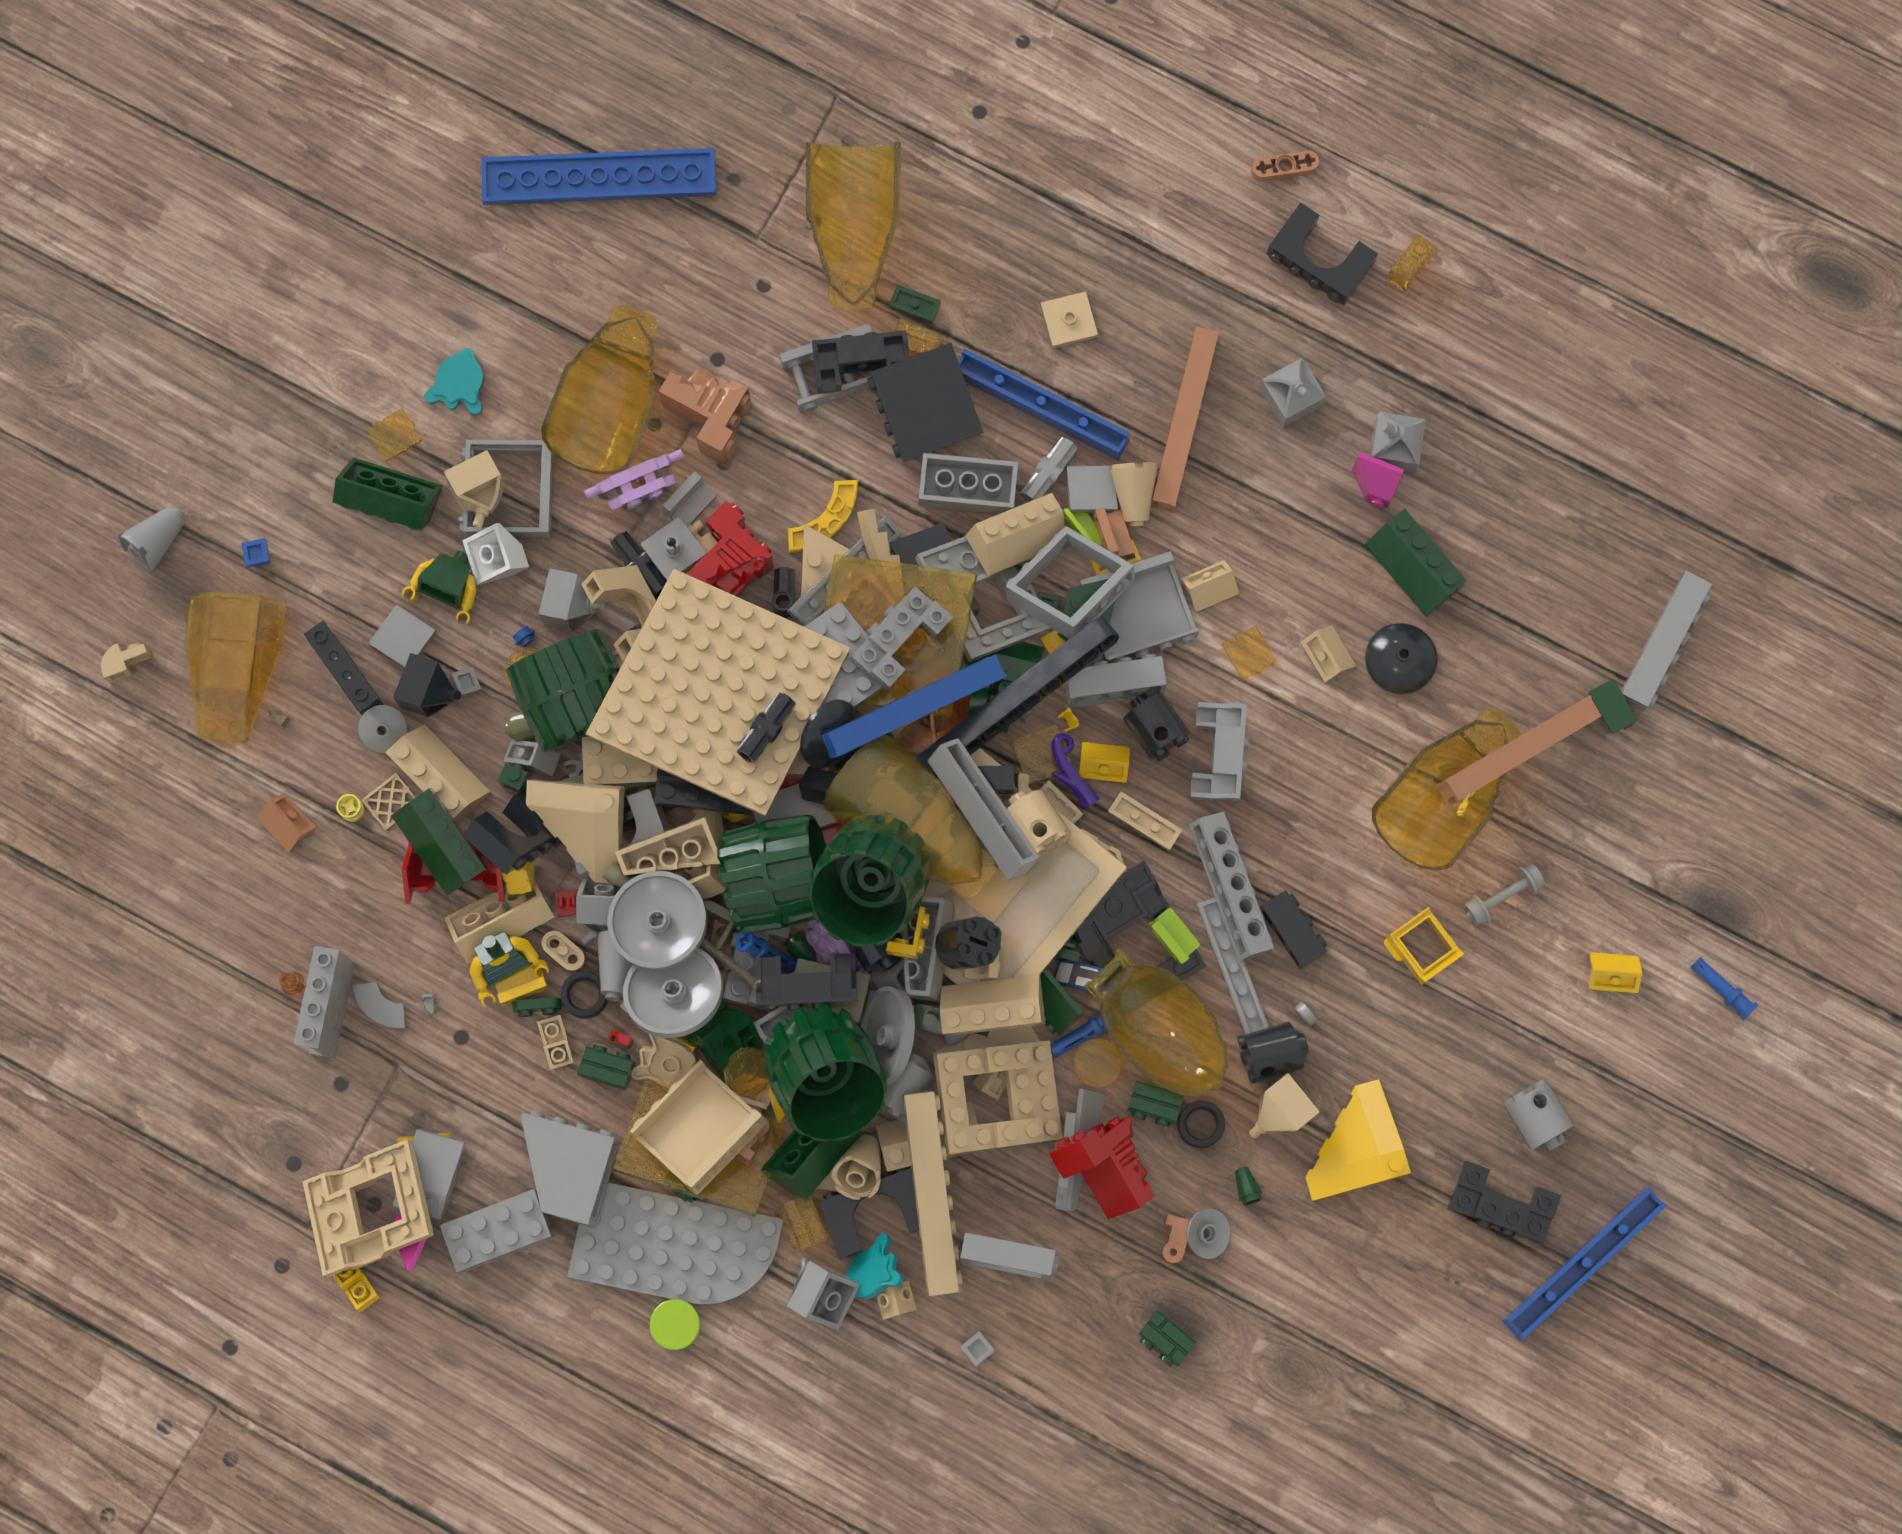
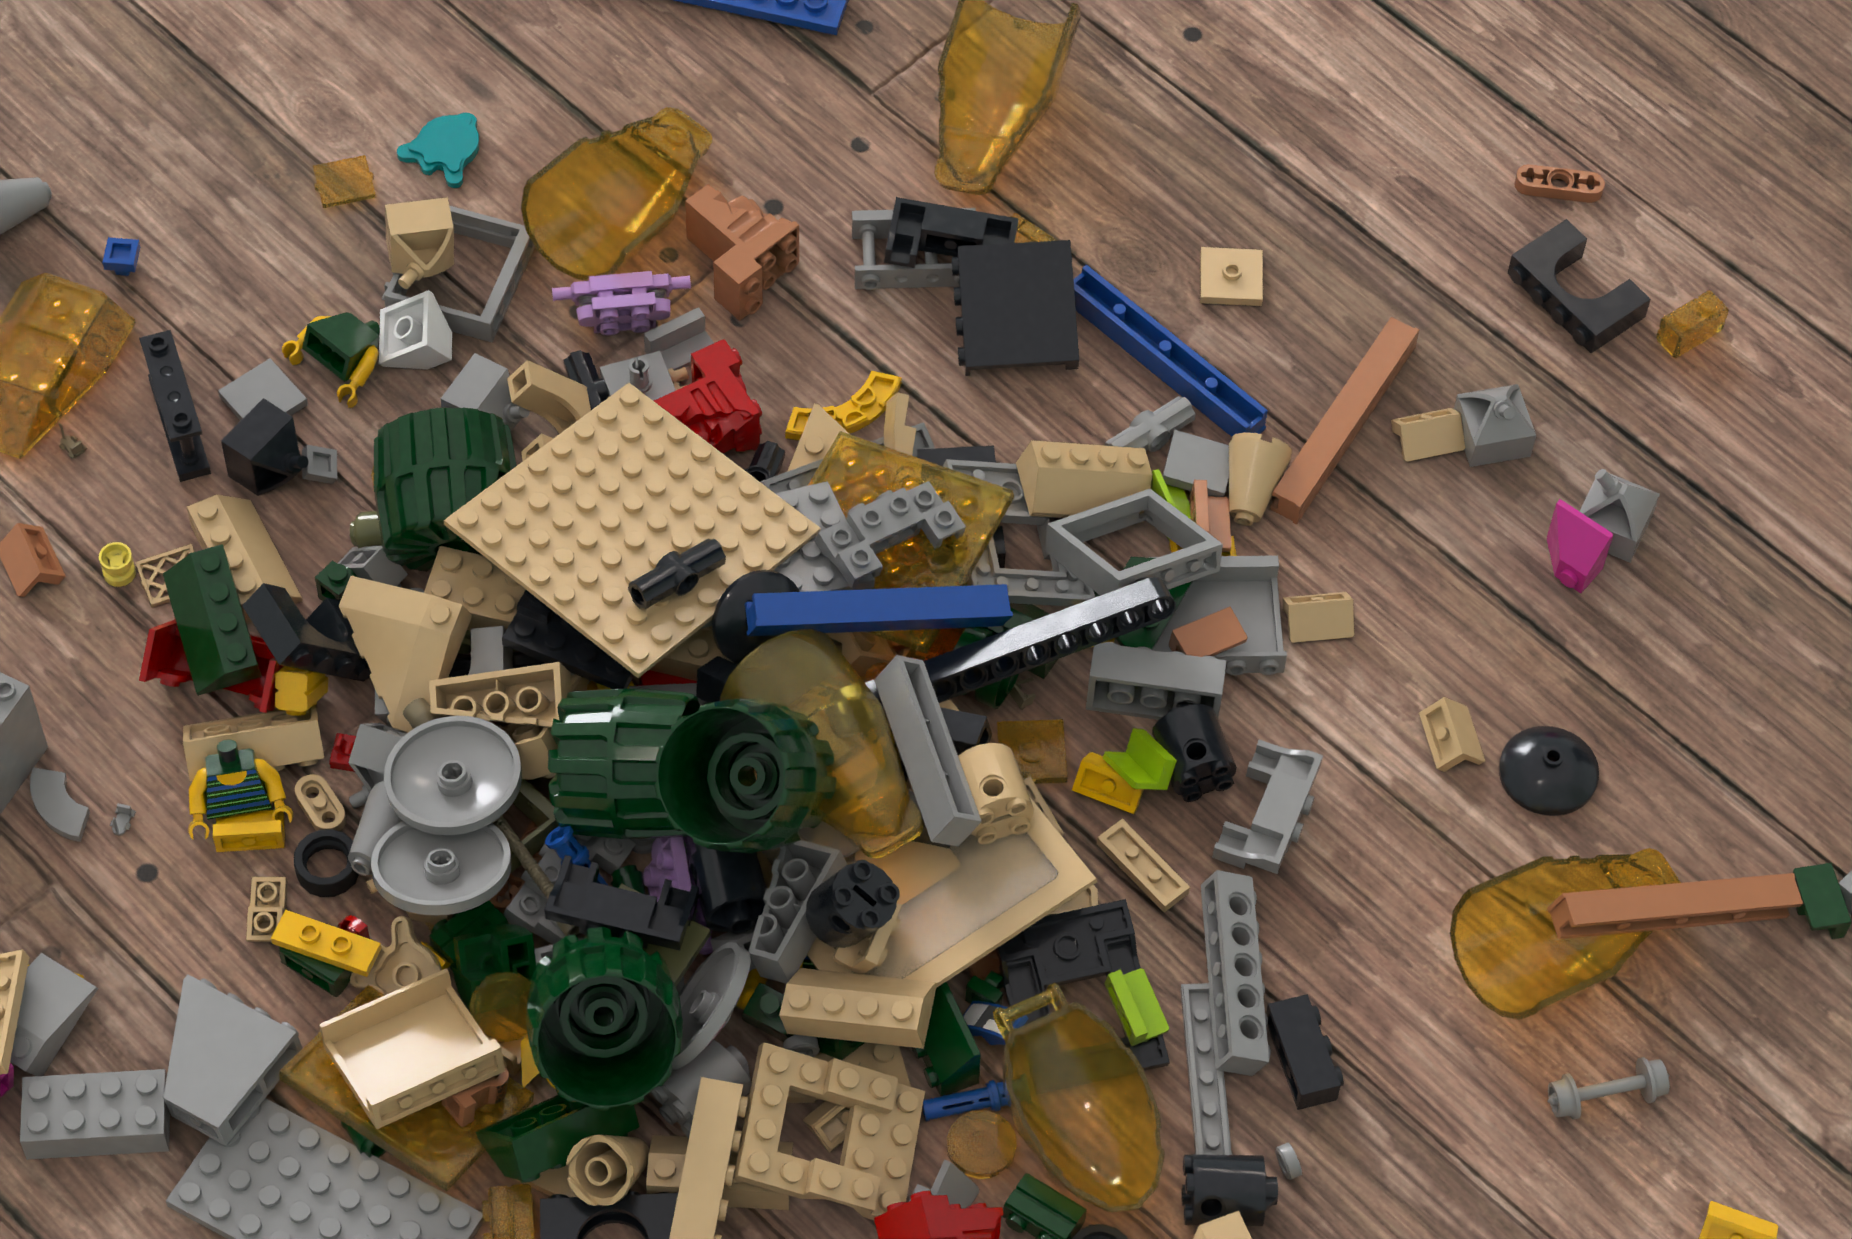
camera: 15 degrees right, 20 degrees down
dark green slope [332,457,442,531] -> none
light grey dish [358,705,407,753] -> none
dark green plate [512,998,562,1017] -> none
yellow bracket [886,906,930,960] -> none
dark green plate [889,284,941,325] -> none
light grey brick [918,453,1018,514] -> none
dark purple plant [1051,733,1100,810] -> none
yellow piece [1058,707,1079,732] -> none
clear yellow piece [1222,626,1277,680] -> none
dark green slope [1365,509,1467,617] -> none
yellow piece [1384,907,1464,986] -> none
none -> yellow plate [271,910,382,977]
none -> lime panel [1103,728,1177,790]
none -> nougat panel [1168,606,1248,657]
none -> tan panel [1391,408,1465,461]

